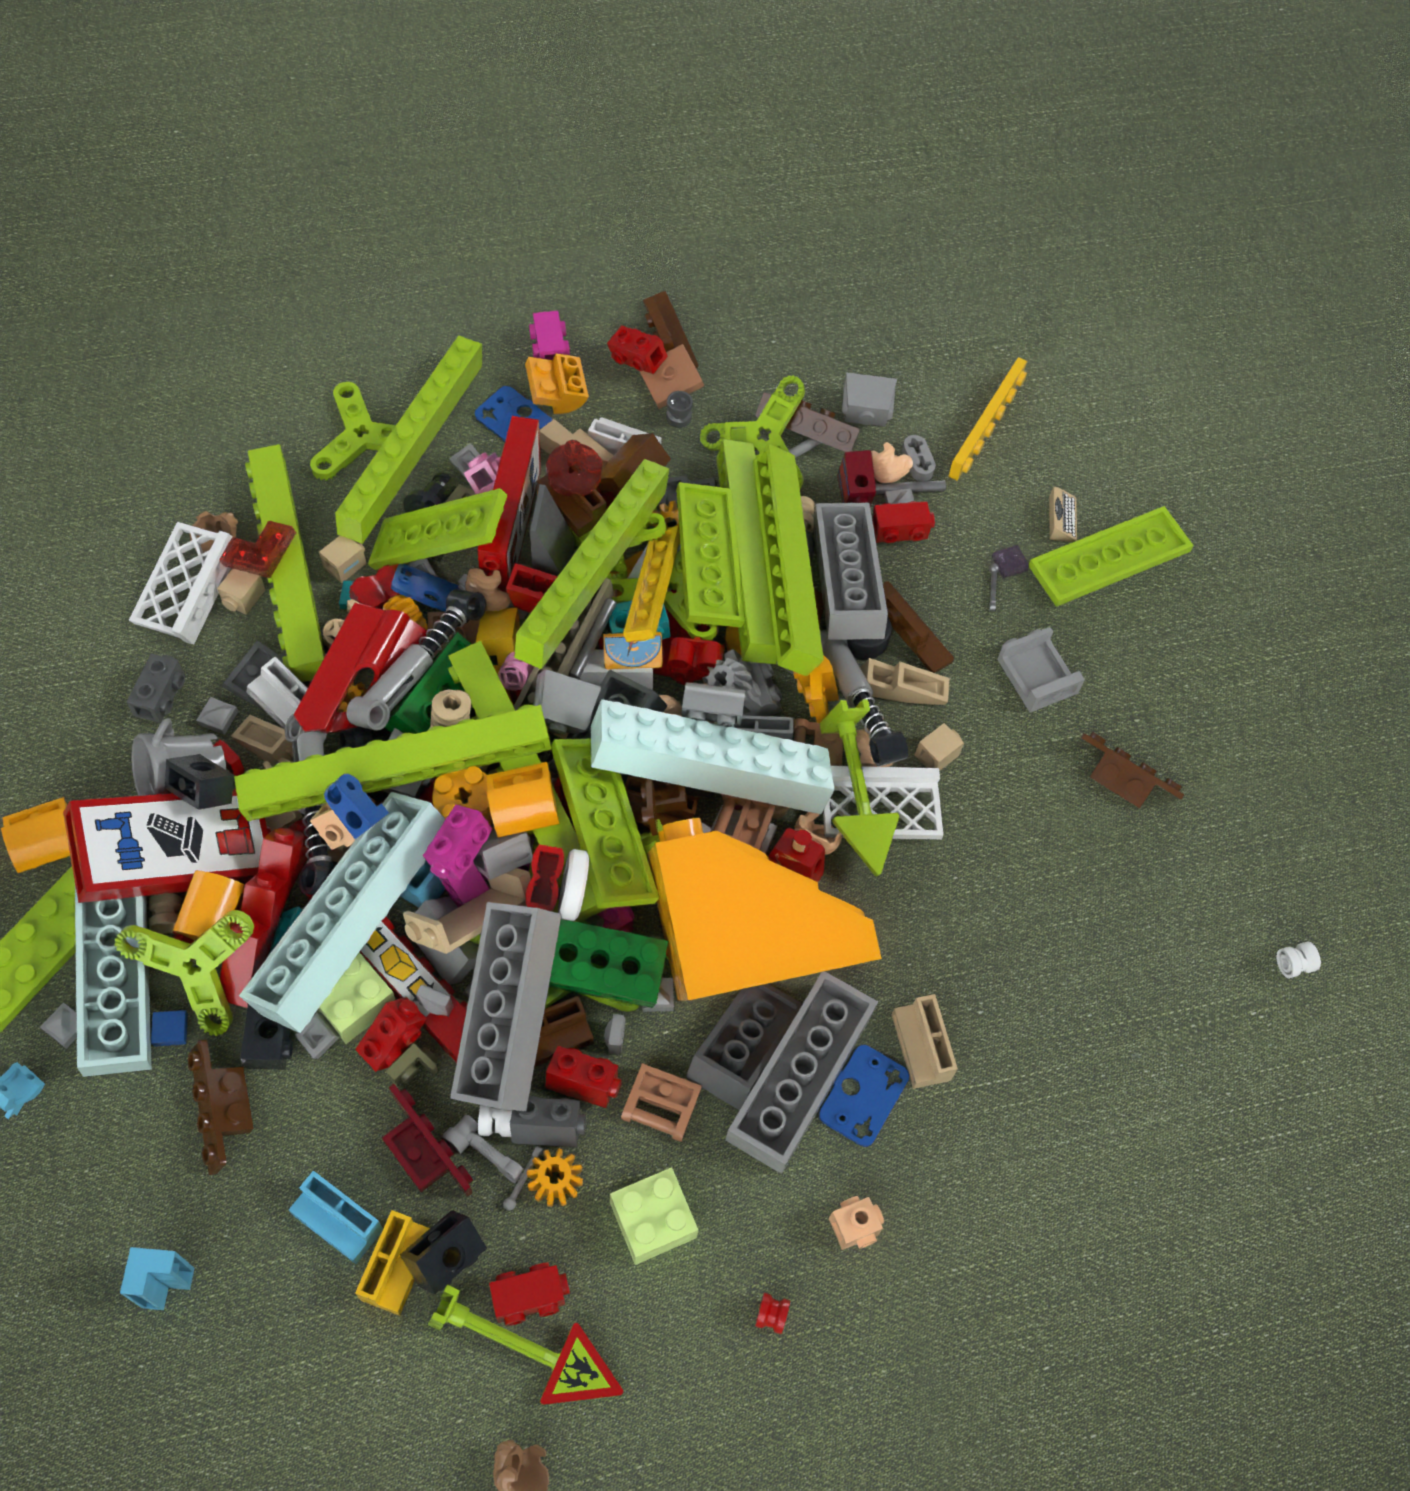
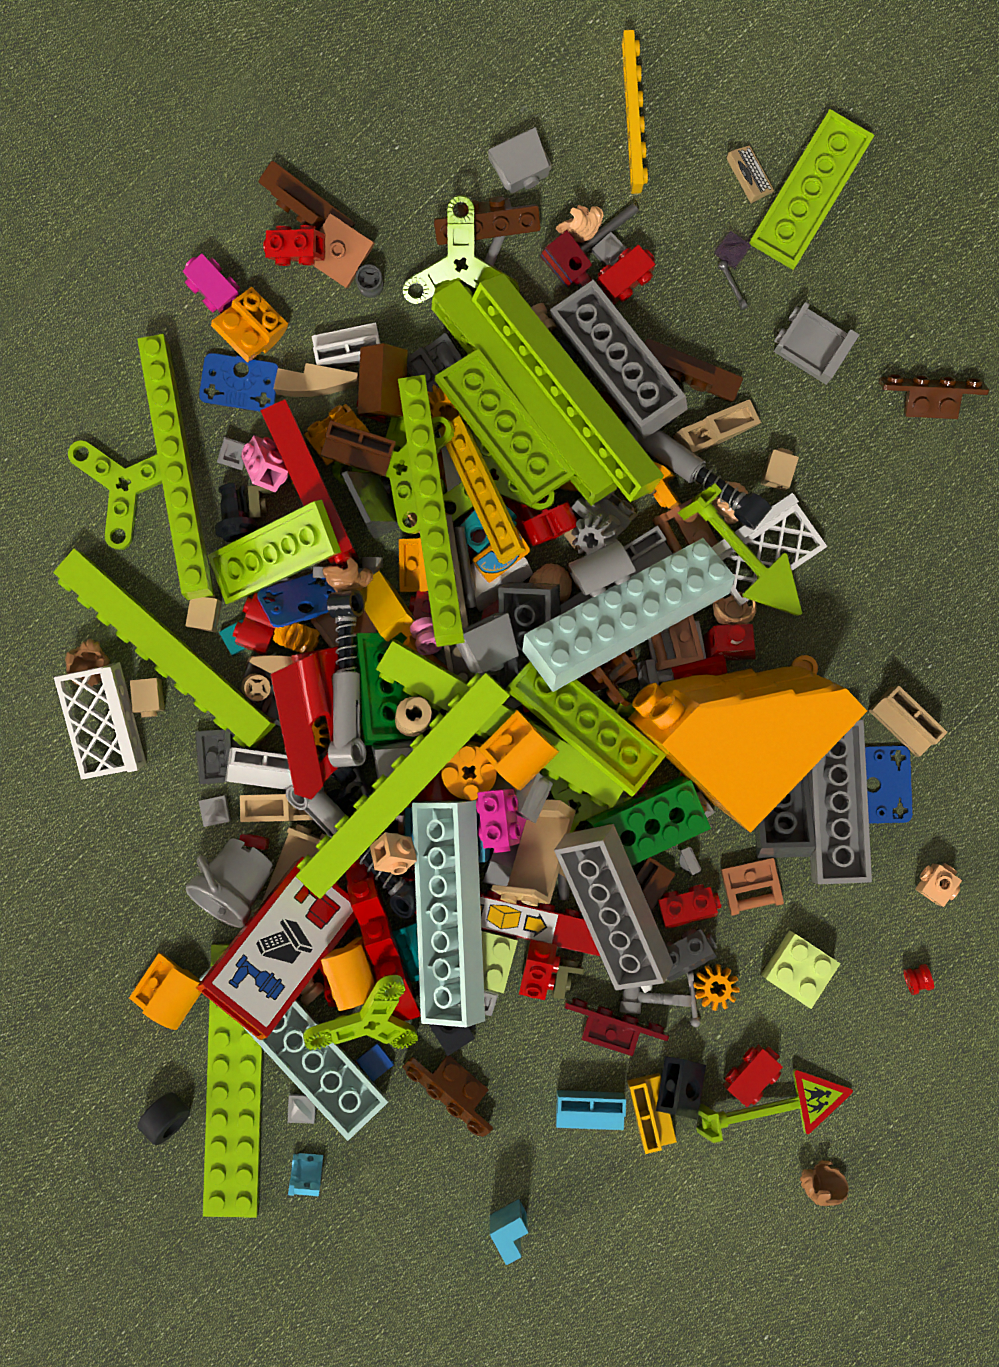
camera: 30 degrees left, 25 degrees up
dark grey brick [127,653,185,723] -> none
black brick [164,754,235,810] -> none
clear red plate [219,521,296,578] -> none
blue leg [324,774,389,839] -> none
light grey tile [416,985,453,1017] -> none
red torso [506,563,558,613] -> none
red brick [526,844,564,912] -> none
clear red plate [546,440,602,496] -> none
white wheel [558,849,589,921] -> none
light grey beam [902,435,936,482] -> none

